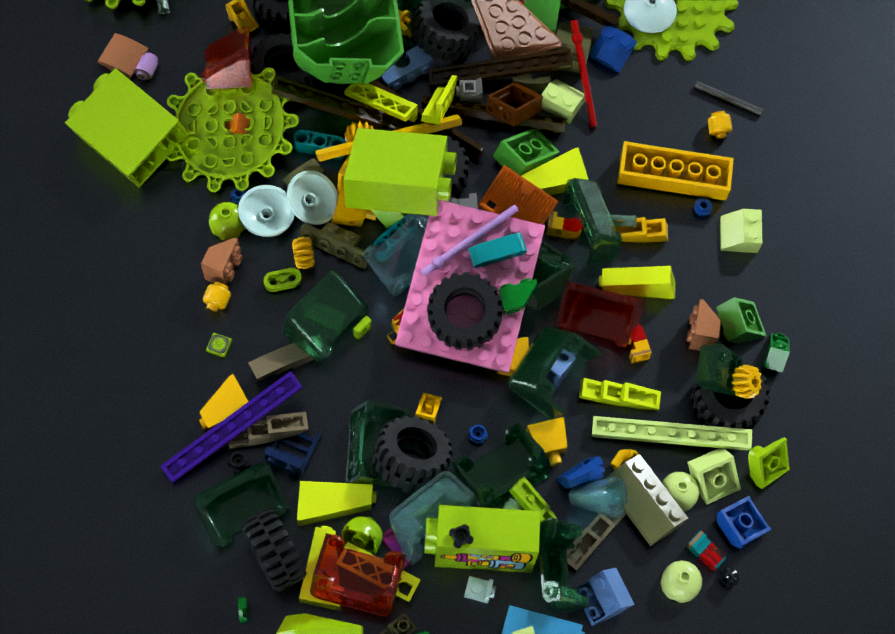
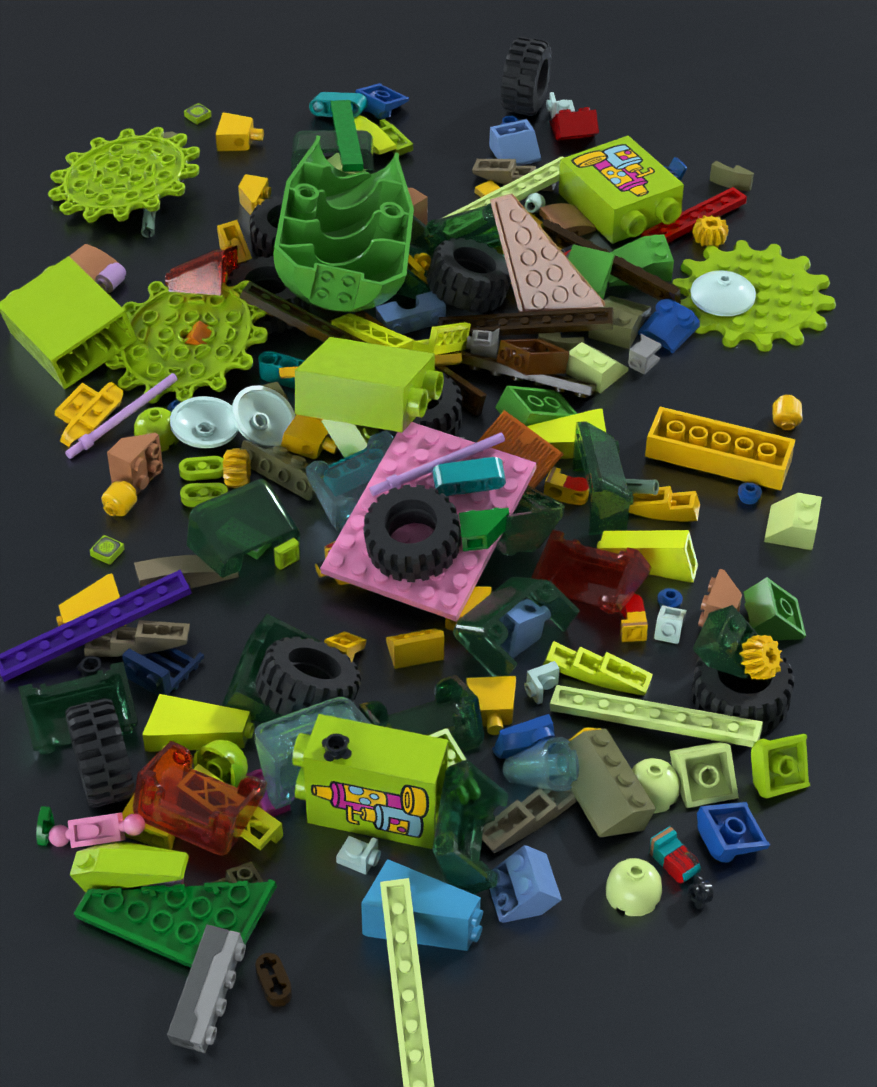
camera: 15 degrees right, 20 degrees down
blue plate [468,425,488,444] -> none
red bar [570,20,597,128] -> none
dark grey bar [695,81,763,116] -> none
green slope [764,333,790,373] -> none
none -> bright pink plate [48,813,145,848]
none -> yellow plate [55,382,123,447]
none -> lavender bar [65,373,178,459]
none -> lime plate [179,456,224,481]
none -> yellow slope [386,628,444,669]
none -> light aqua bracket [524,661,560,705]
none -> light grey window [628,334,661,375]
none -> light aqua bracket [654,605,687,644]
none -> blue plate [657,588,683,609]

